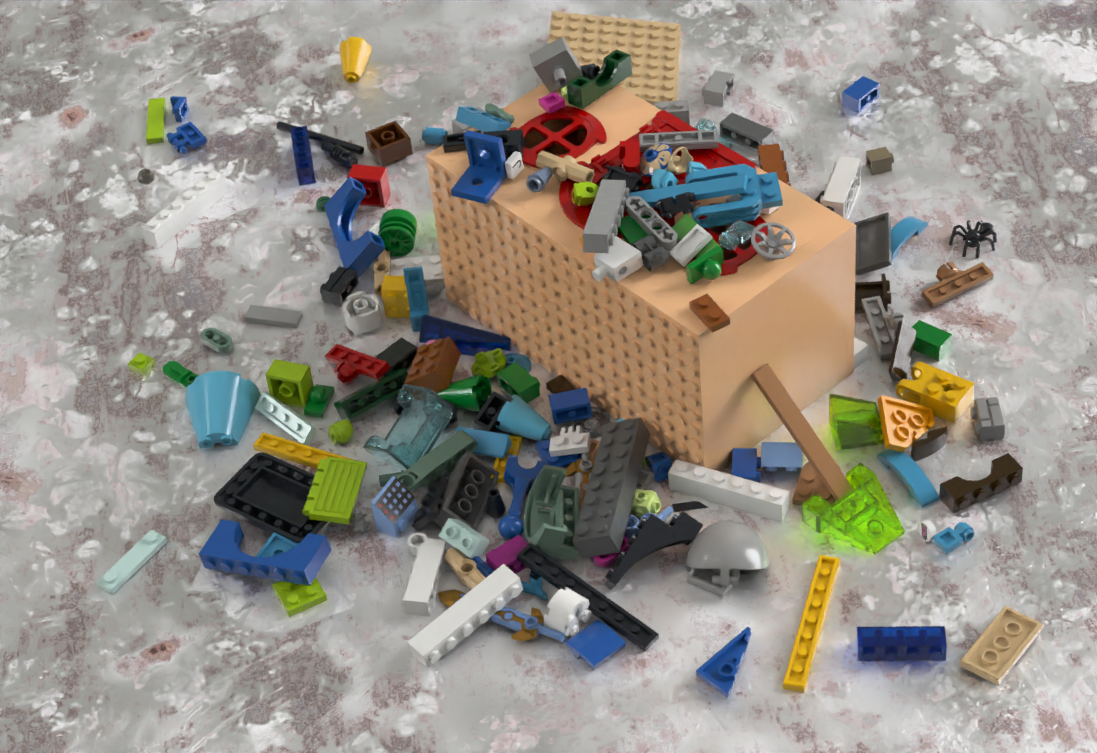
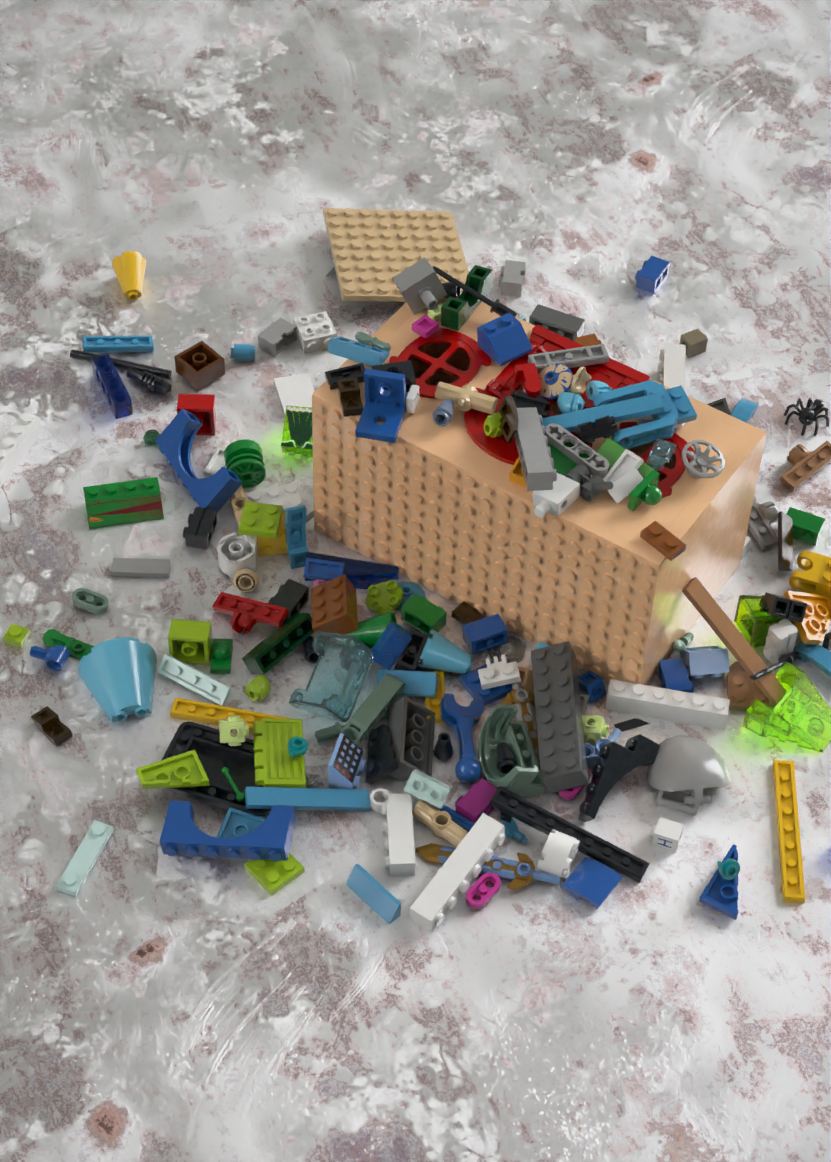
camera: 20 degrees left, 5 degrees up
none -> blue axle [29,645,70,671]
none -> dark brown slope [31,706,73,746]
none -> dark azure tile [82,336,154,353]
none -> green slope [83,477,164,529]
none -> lime wing [136,750,209,789]
none -> yellowish green brick [219,716,249,746]
none -> green hinge [221,767,245,802]
none -> tan cone [233,568,259,593]
none -> lime plate [238,501,283,538]
none -> dark azure tile [245,787,371,811]
none -> teal plate [287,737,308,759]
none -> blue plate [303,558,345,581]
none -> dark brown slope [337,378,363,417]
none -> dark azure slope [346,864,401,924]
none -> blue brick [370,621,412,671]
none -> black piece [433,266,518,317]
none -> dark pink plate [466,873,501,909]
none -> blue slope [477,313,532,367]
none -> black cone [496,742,517,774]
none -> dark brown slope [498,396,519,443]
none -> white sticker [608,467,643,503]
none -> white brick [650,817,684,853]
none -> sand green piece [673,632,694,652]
none -> teal plate [717,858,740,880]
none -> black piece [750,651,801,681]
none -> black hips [759,592,808,623]
none -> white brick [763,619,798,664]

